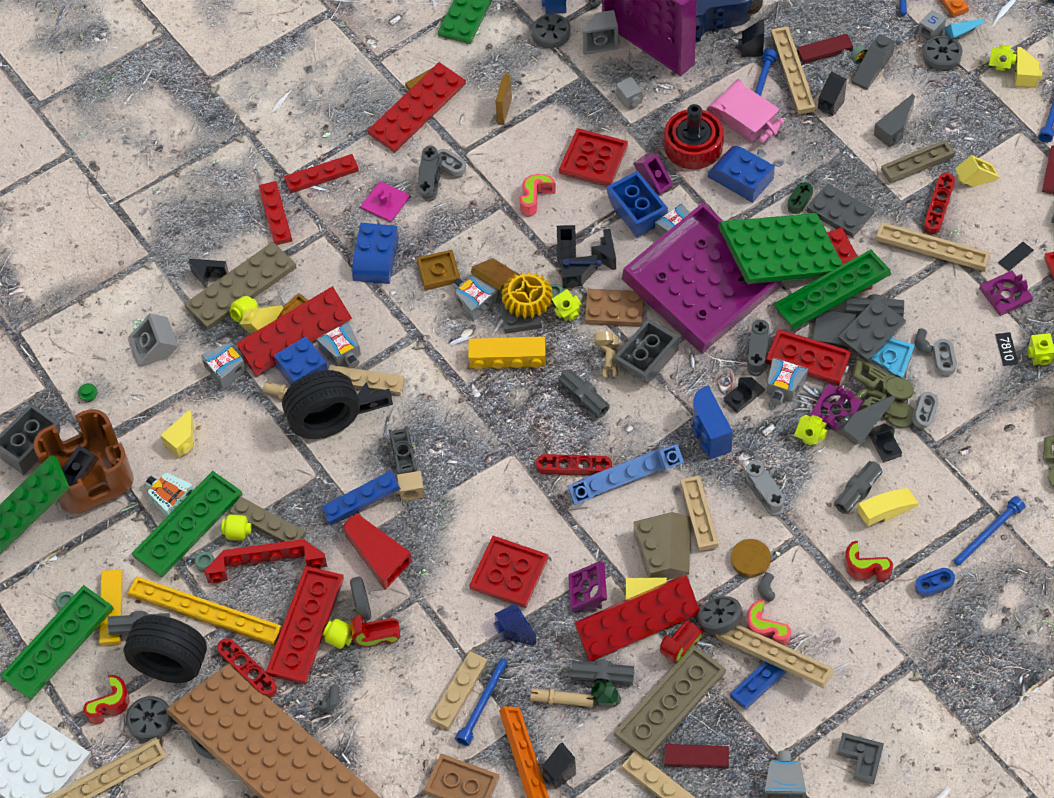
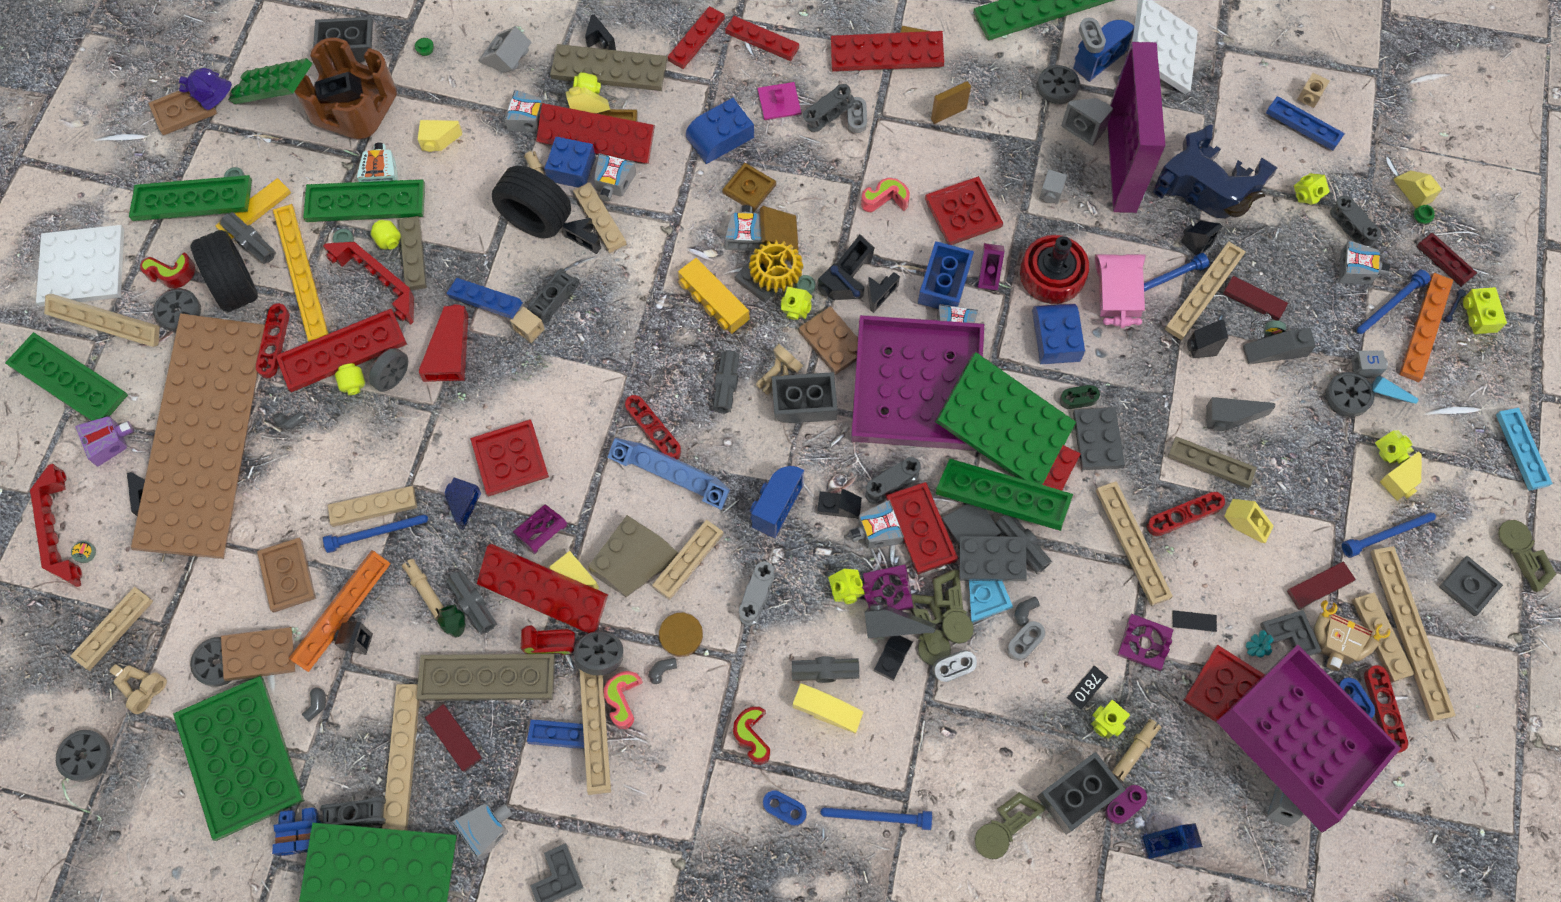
camera: 45 degrees right, 10 degrees up
red animal [350,614,401,647] -> none

